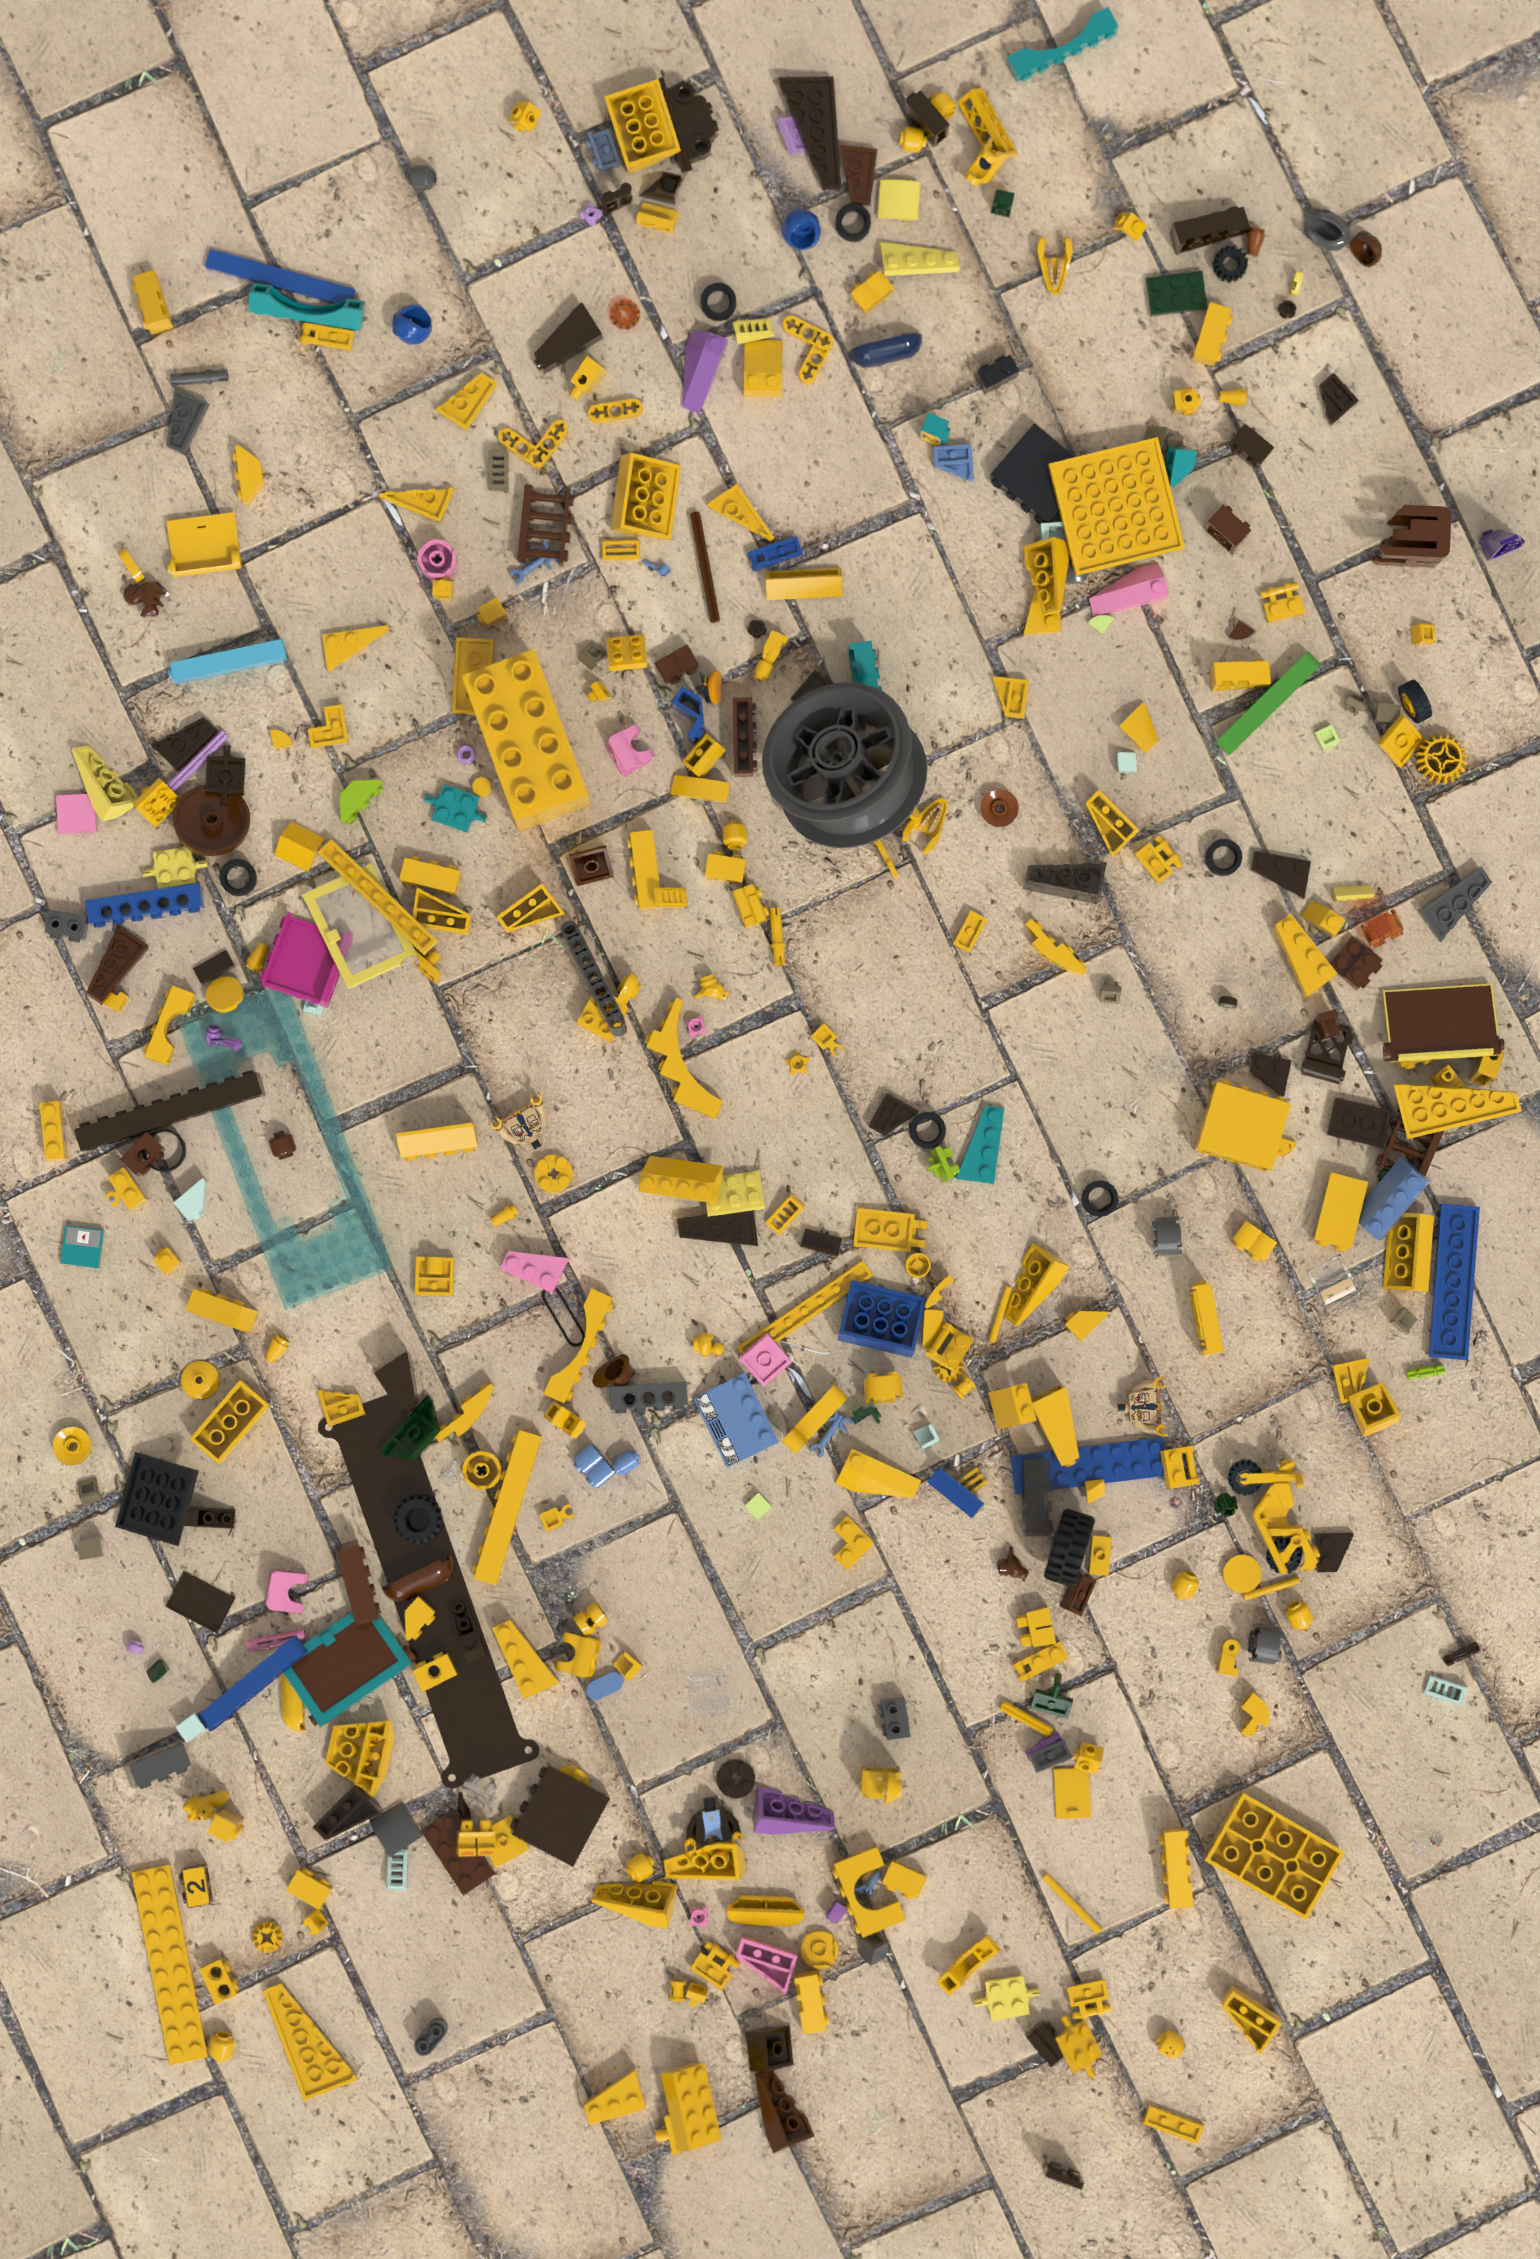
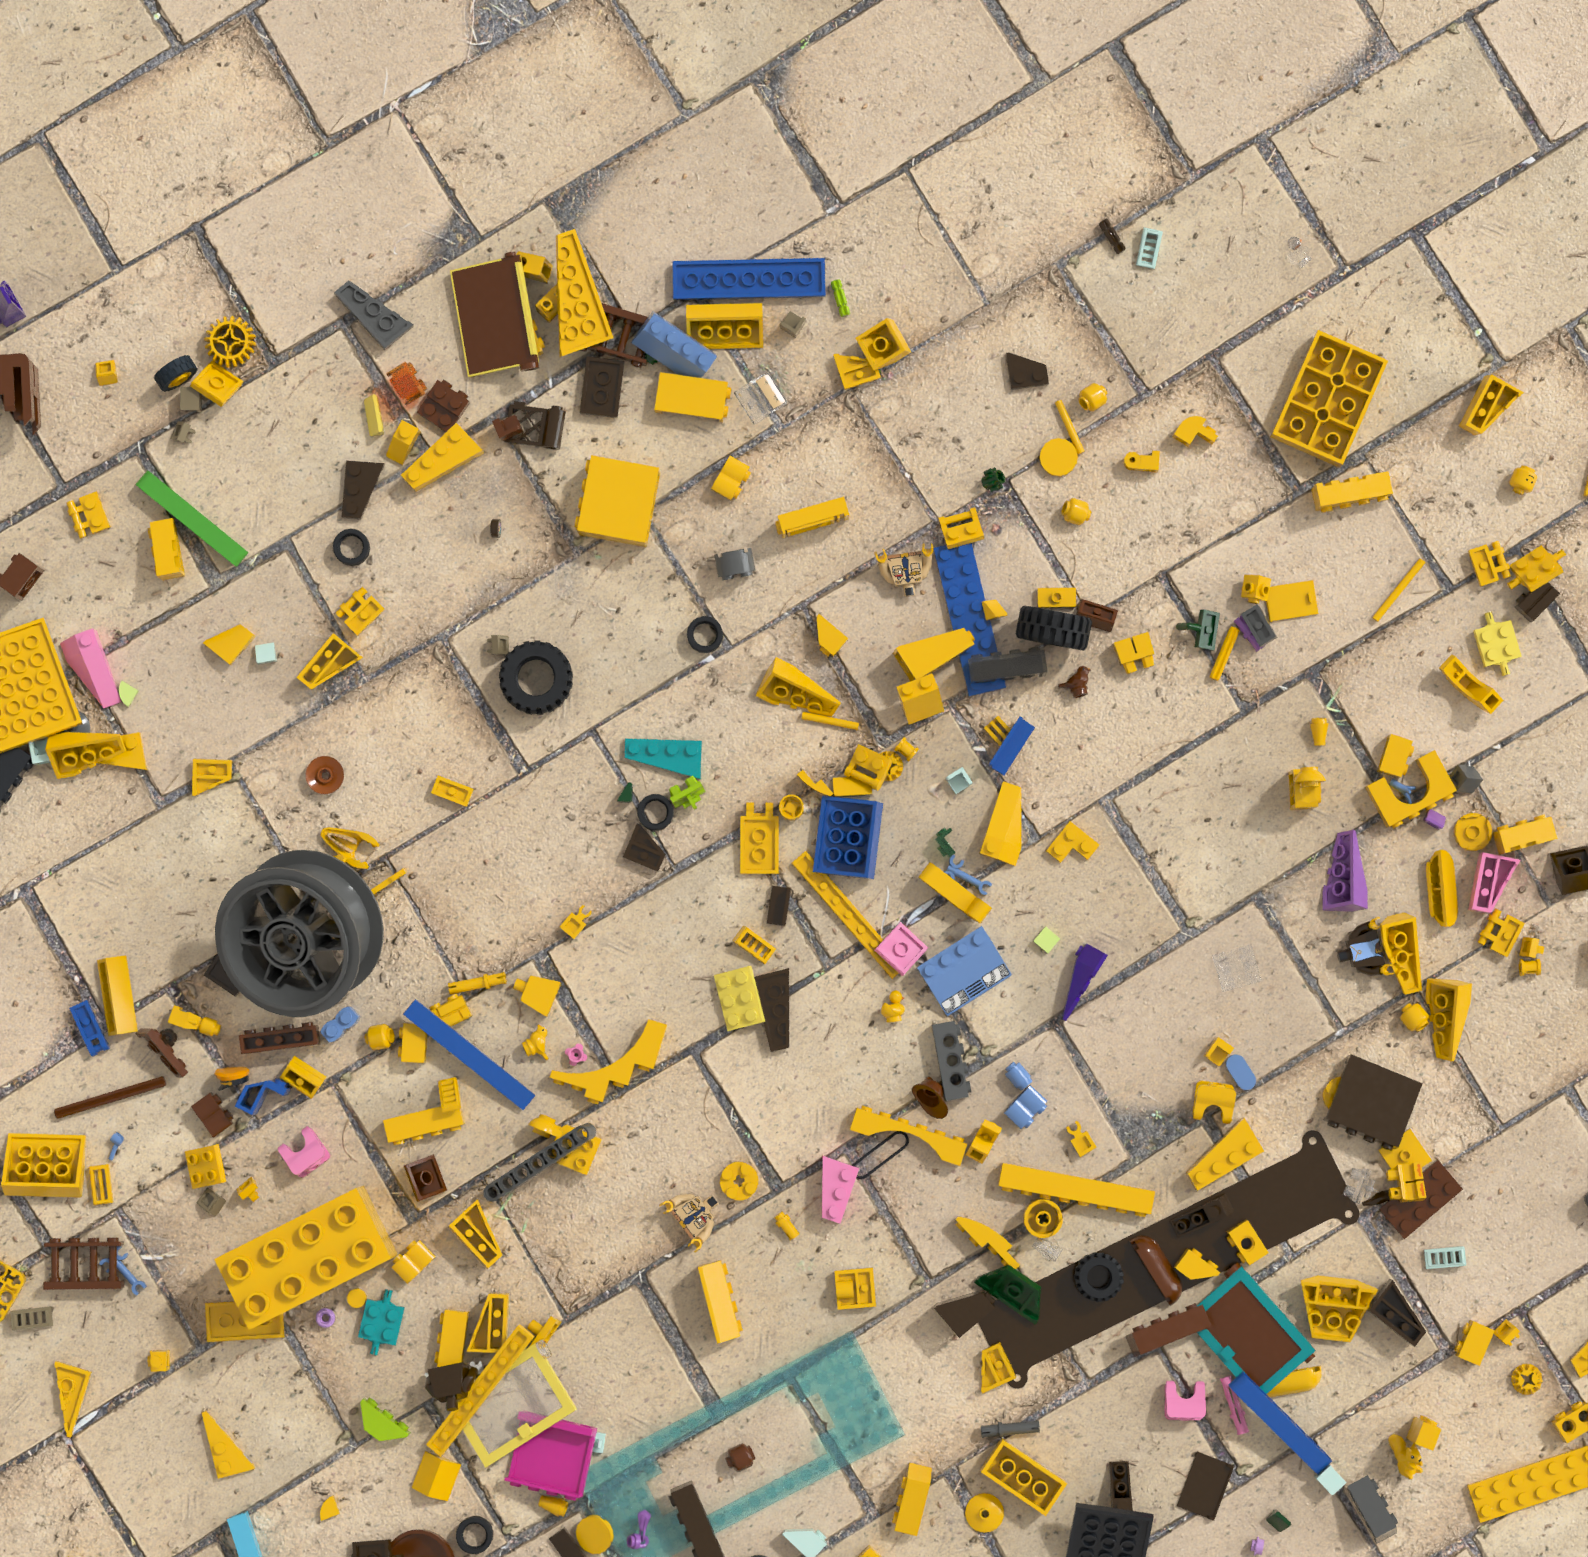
camera: 95 degrees left, 0 degrees up
brick [179,1863,213,1908] -> none
yellow cone [264,1334,290,1363] -> none
yellow plate [308,704,349,749] -> none
dark grey slope [370,1802,423,1857] -> none
bright pink brick [418,539,458,581] -> none
yellow brick [476,597,507,628] -> none
yellow wheel [573,1601,609,1637] -> none
yellow slope [638,1156,723,1204] -> none
yellow slope [671,775,730,804] -> none
bright pink plate [689,1906,709,1927] -> none
yellow wing [707,484,775,542] -> none
dark brown plate [717,1759,755,1799] -> none
yellow plate [785,1051,810,1075] -> none
teal wedge [848,641,882,691] -> none
yellow brick [863,1372,904,1404] -> none
dark grey brick [878,1697,911,1740] -> none
yellow plate [1012,1641,1069,1682] -> none
clear smoke wedge [1023,862,1107,904] -> none
yellow slope [1024,919,1087,976] -> none
reddish brown tile [1228,621,1255,640] -> none
yellow piece [1228,1458,1320,1575] -> none
dark grey brick [1248,1623,1284,1665] -> none
dark brown wing [1249,1053,1292,1097] -> none
yellow tile [1276,1138,1297,1157] -> none
yellowish green tile [1314,724,1340,751] -> none
none -> reddish brown wing [135,1028,188,1078]
none -> medium blue brick [320,1006,360,1042]
none -> yellow brick [391,1240,436,1284]
none -> blue tile [403,999,535,1110]
none -> dark brown torso [424,1361,484,1411]
none -> black tyre [499,640,573,715]
none -> yellow torso [513,975,561,1017]
none -> dark green slope [617,782,633,803]
none -> dark grey pin [980,1420,1040,1438]
none -> dark purple wedge [1062,943,1108,1021]
none -> yellow cone [1310,718,1329,746]

